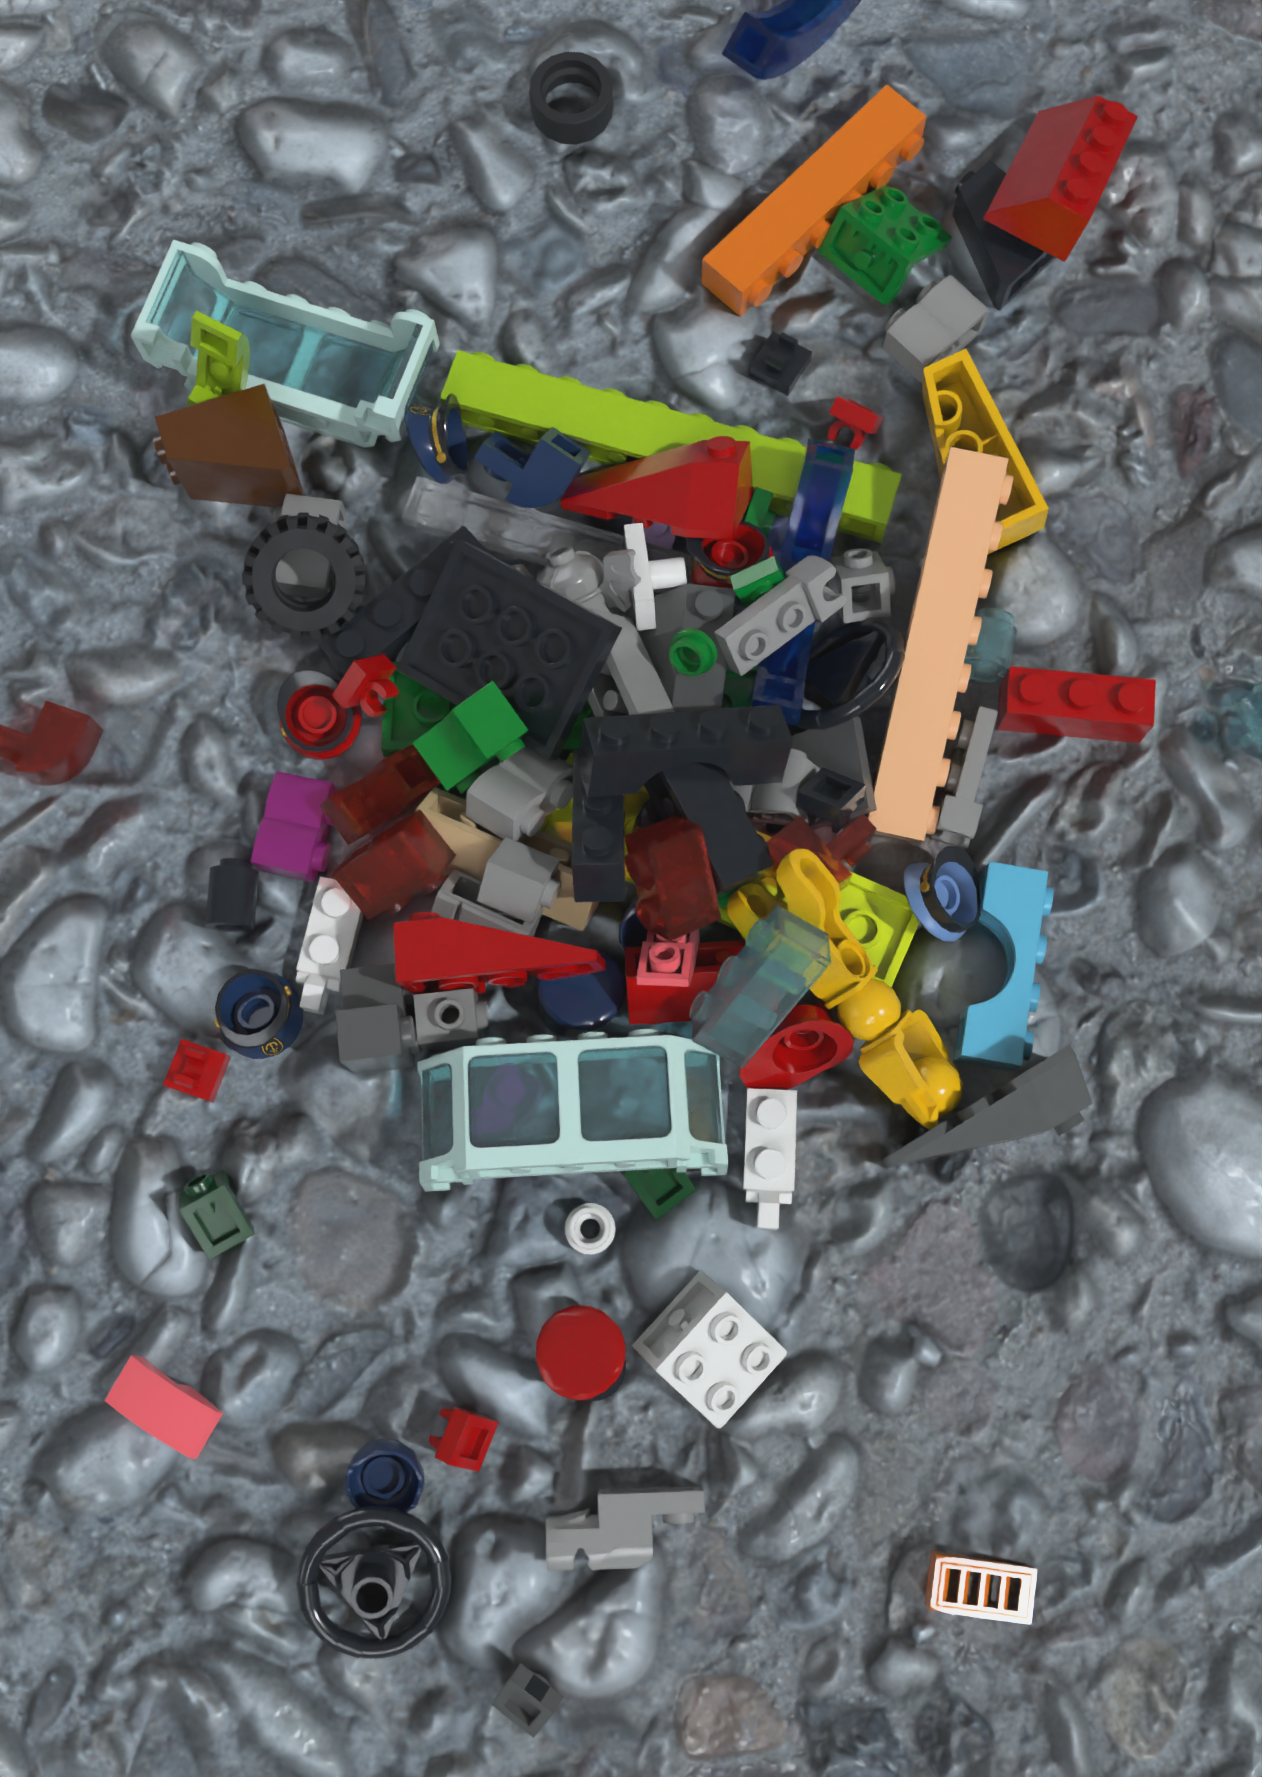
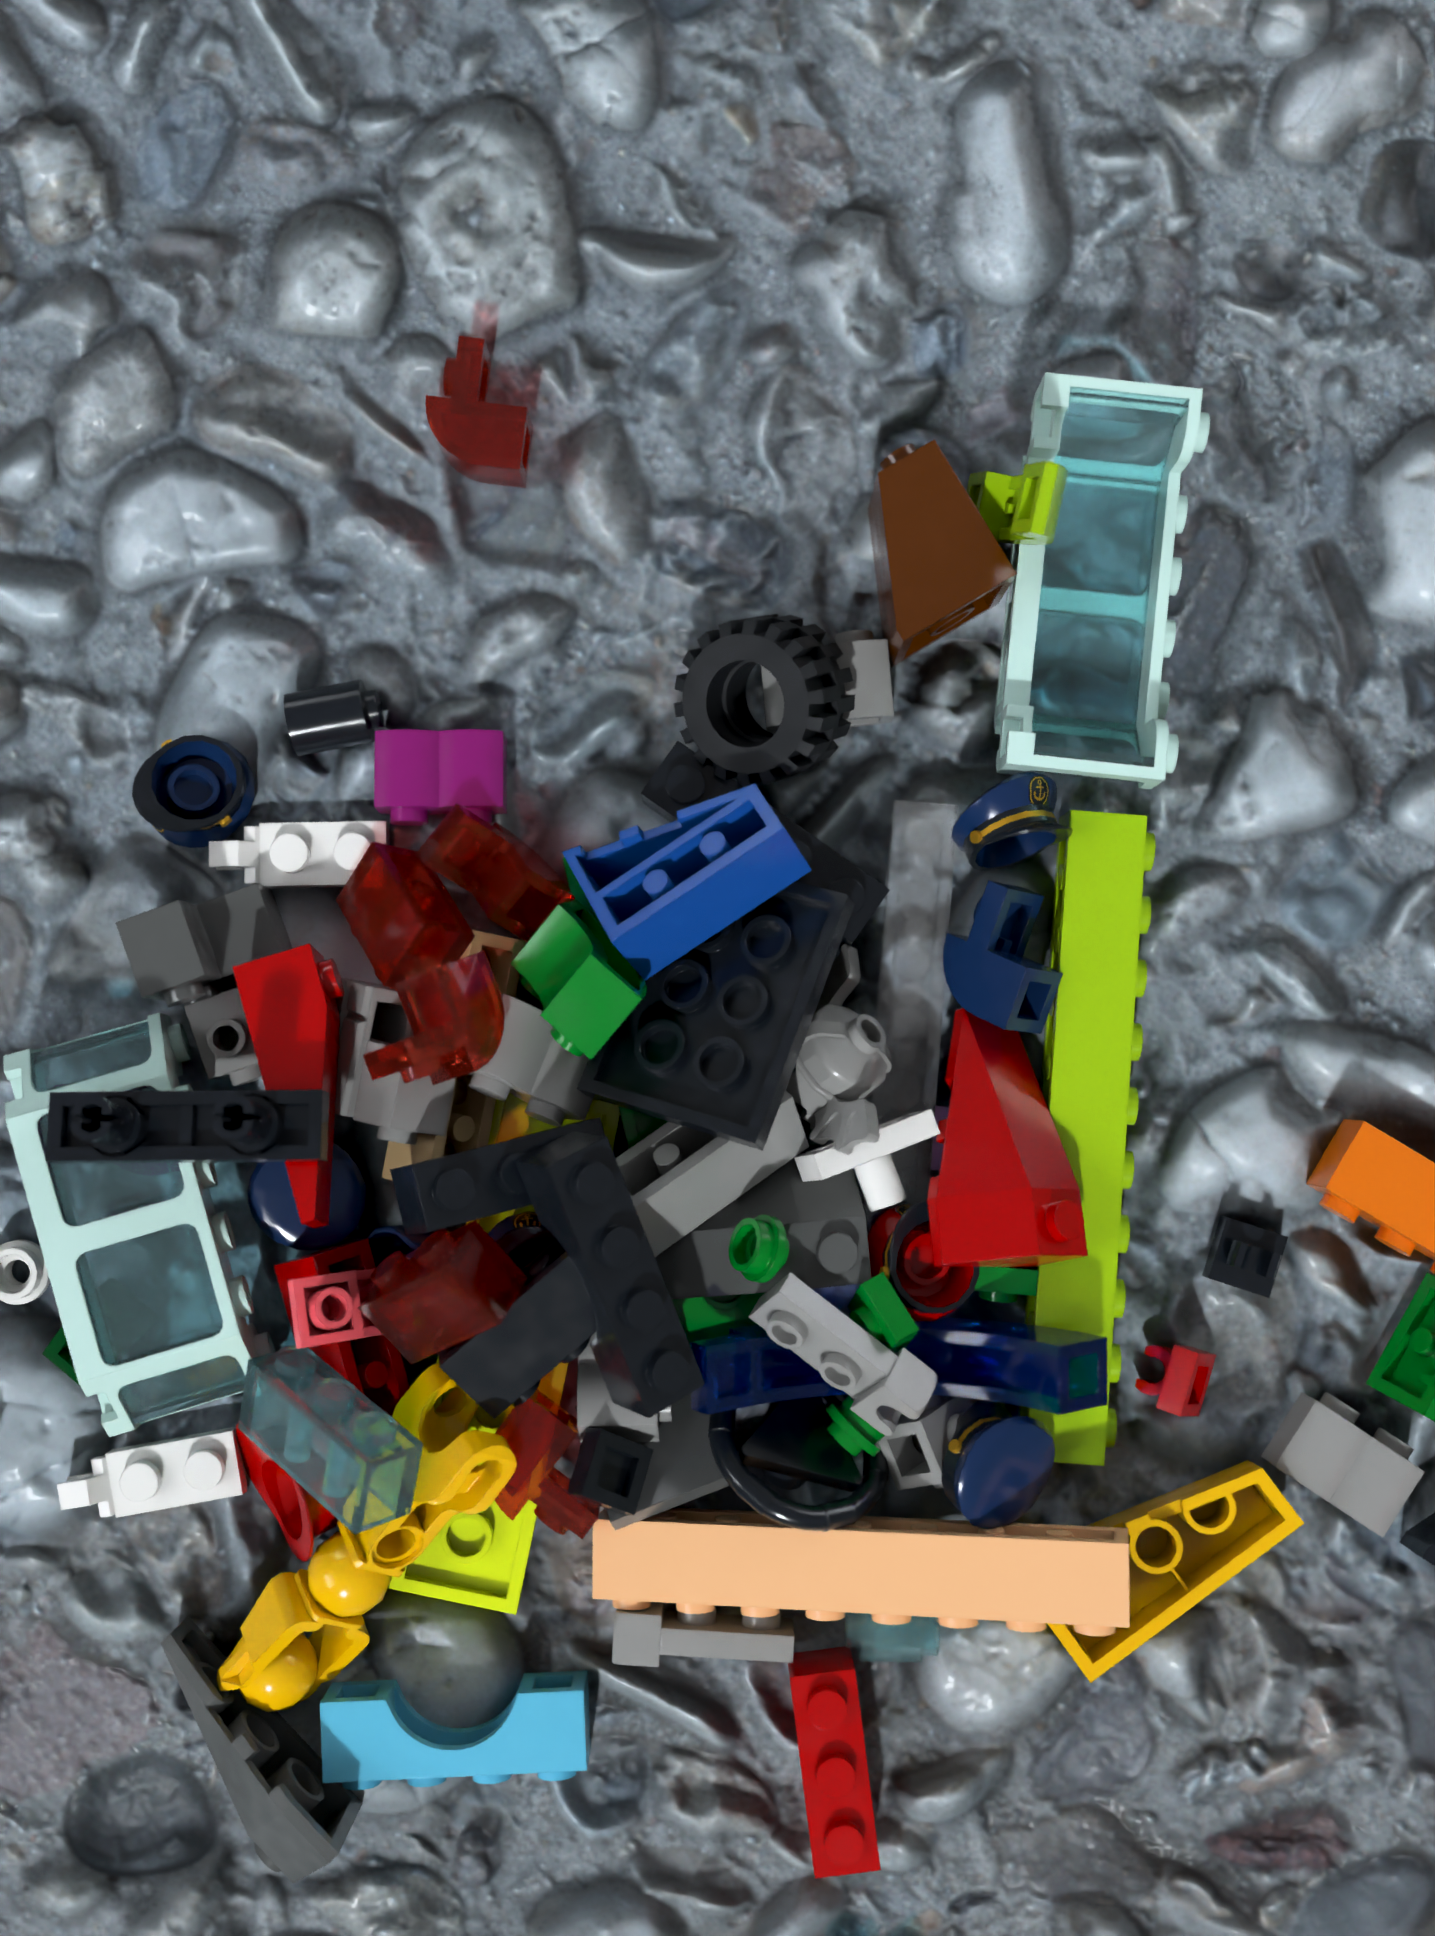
camera: 70 degrees right, 10 degrees up
red tile [163,1039,231,1103] -> none
red piece [277,669,362,760] -> none
red tile [332,654,399,717] -> none
medium blue piece [904,846,981,942] -> none
none -> black plate [46,1090,329,1164]
none -> clear red brick [363,950,505,1085]
none -> blue wedge [562,784,812,980]
none -> green plate [826,1396,885,1457]
none -> dark blue piece [941,1397,1055,1529]

